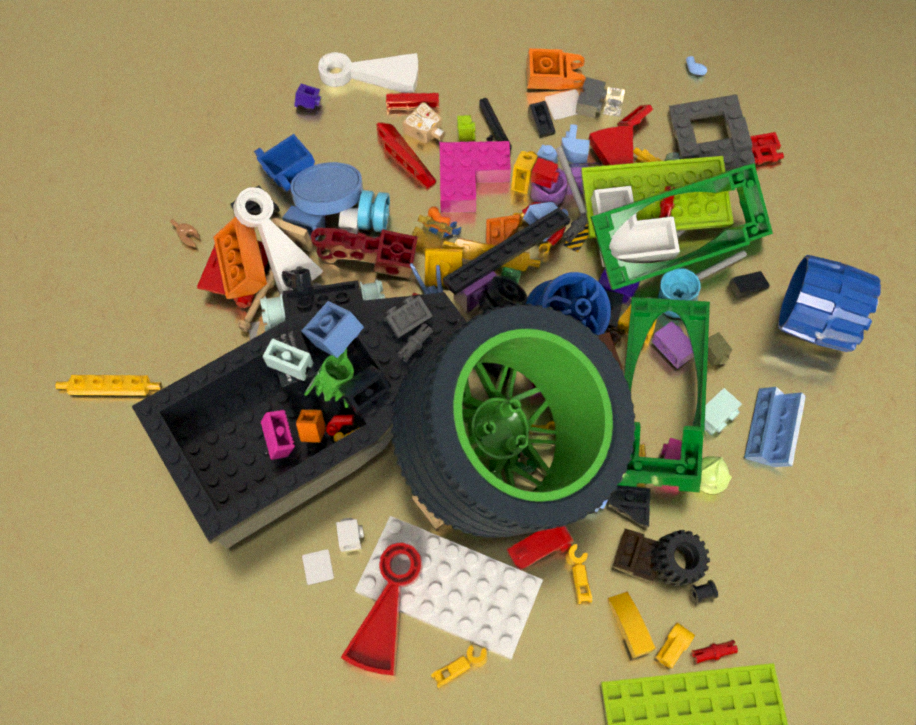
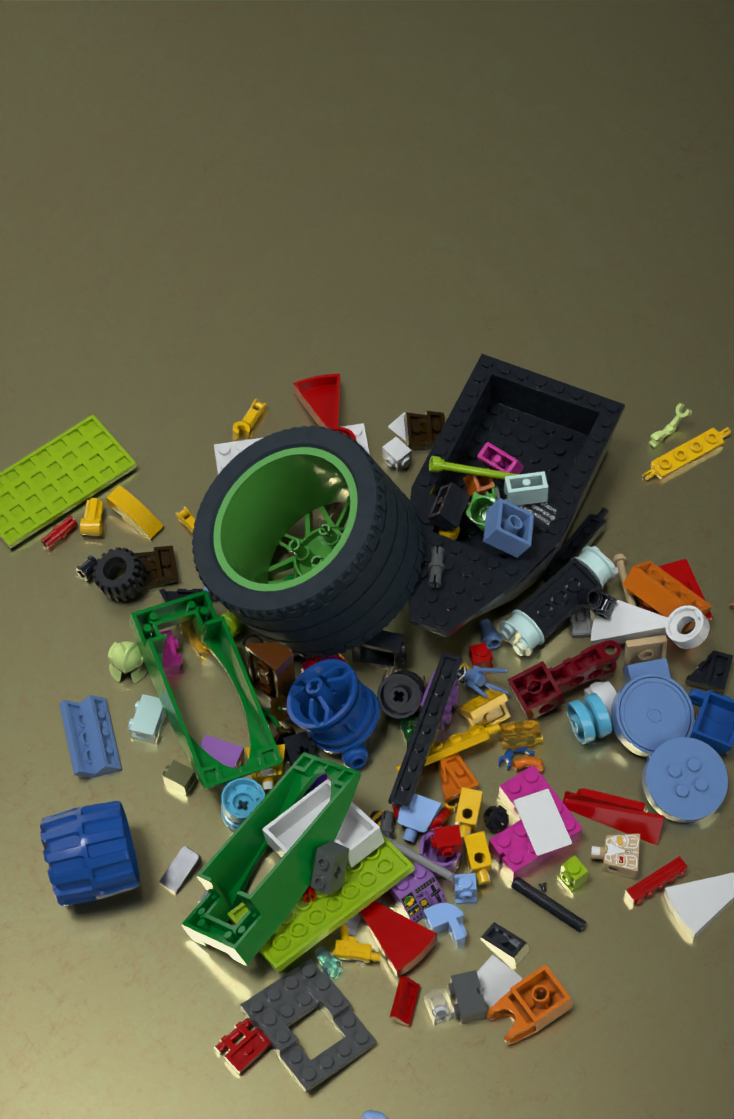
camera: 150 degrees right, 5 degrees down
dark grey bracket [383,295,432,338] -> none
none -> dark grey brick [310,841,349,895]
none -> dark brown slope [404,411,445,449]
none -> lime piece [429,456,519,480]
none -> yellow torso [455,787,483,840]
none -> black gear [483,805,509,832]
none -> white sticker [514,789,572,856]
none -> medium blue brick [642,737,728,823]
none -> yellowish green piece [648,403,692,448]

